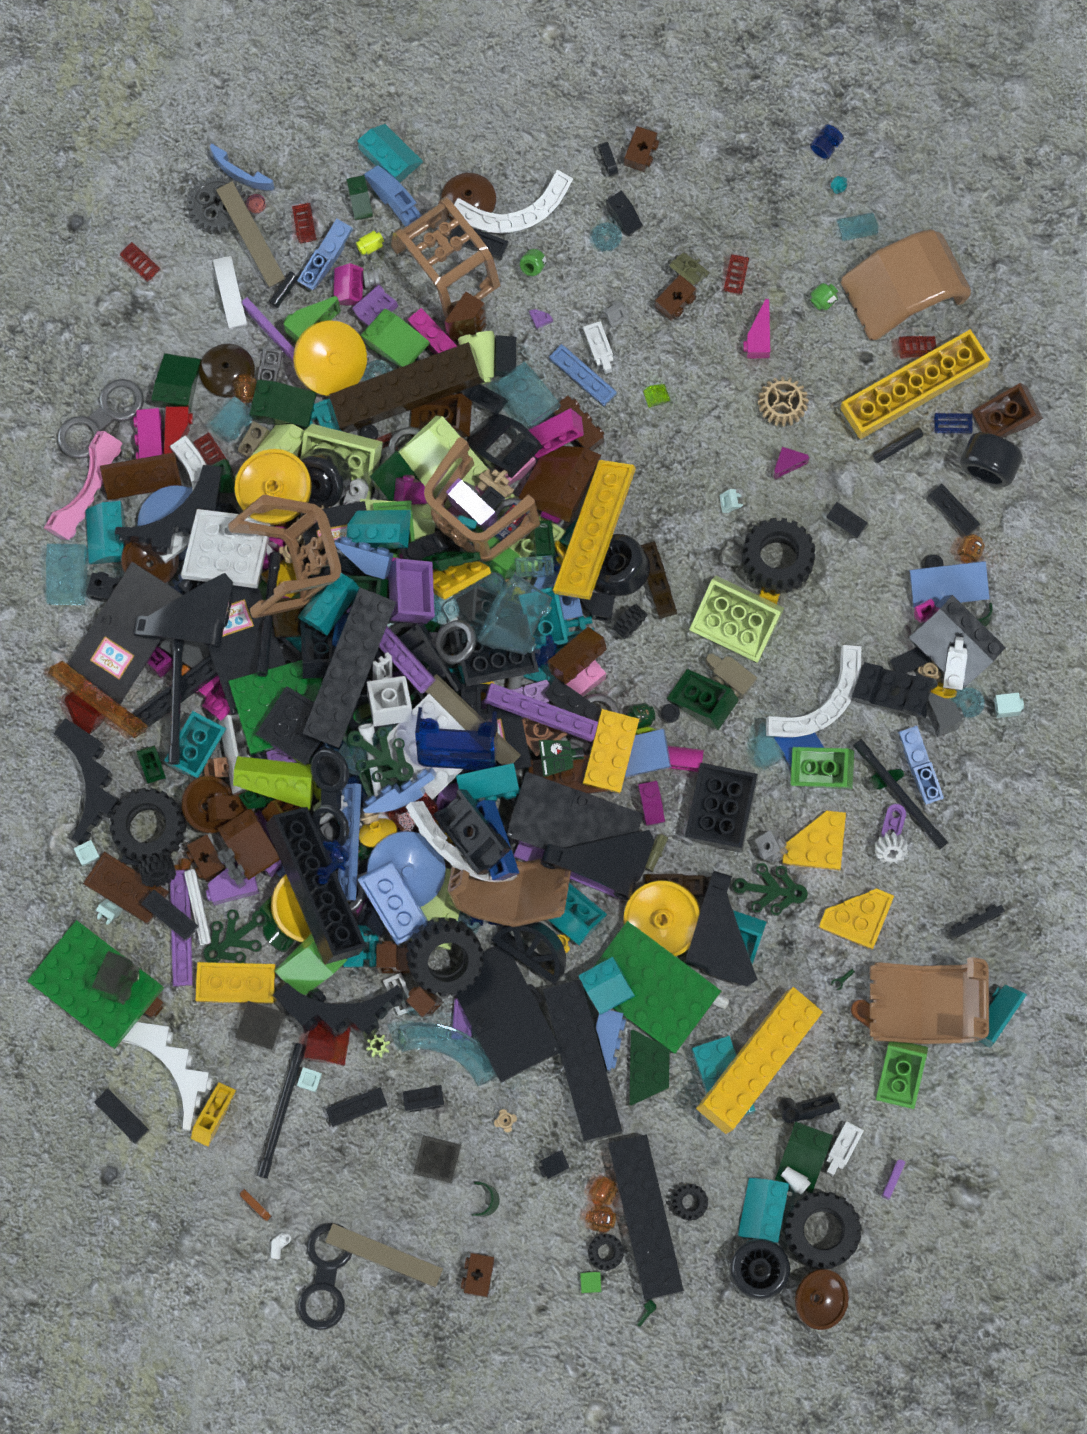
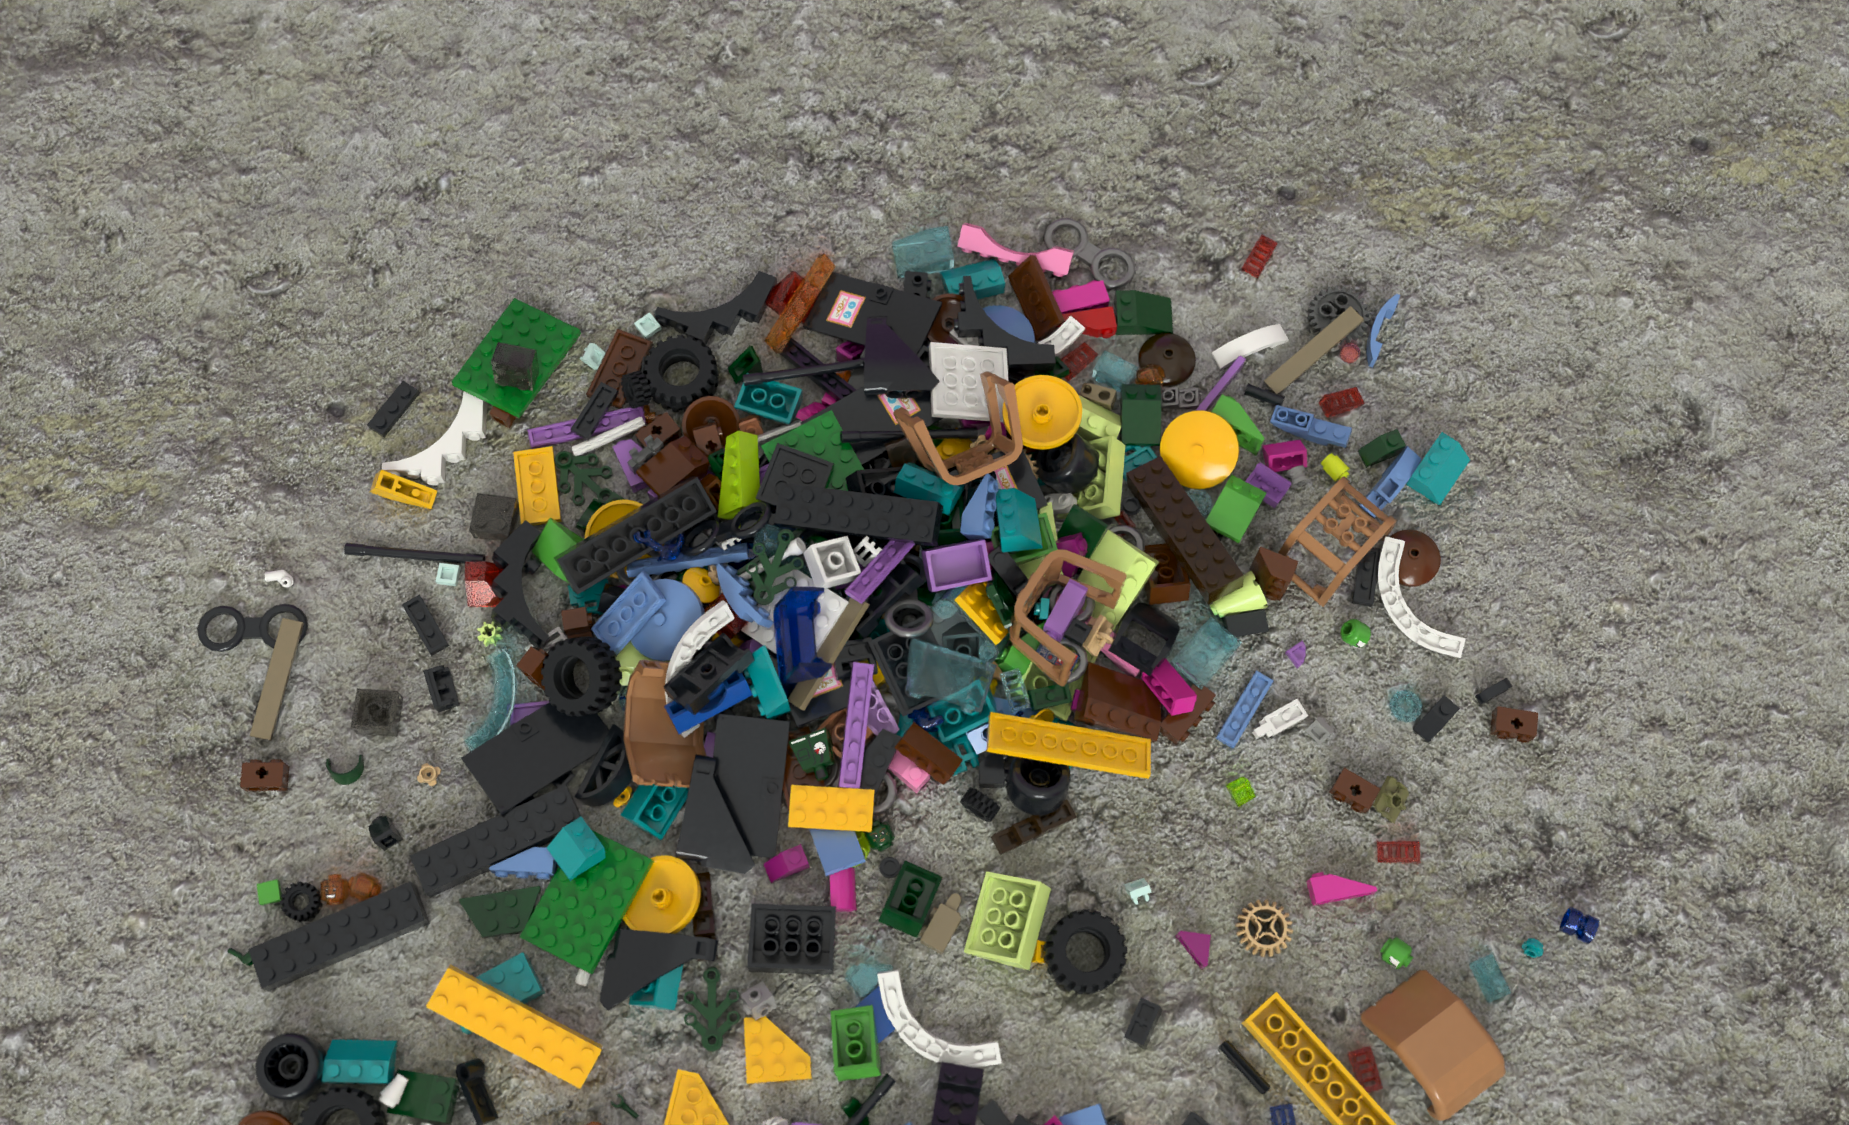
camera: 75 degrees right, 5 degrees down
dark orange tile [239,1189,272,1221] -> none
dark pink brick [407,308,457,355] -> none
black plate [457,384,508,416] -> none
olive axle [645,834,668,872] -> none
black tyre [672,1184,708,1221] -> none

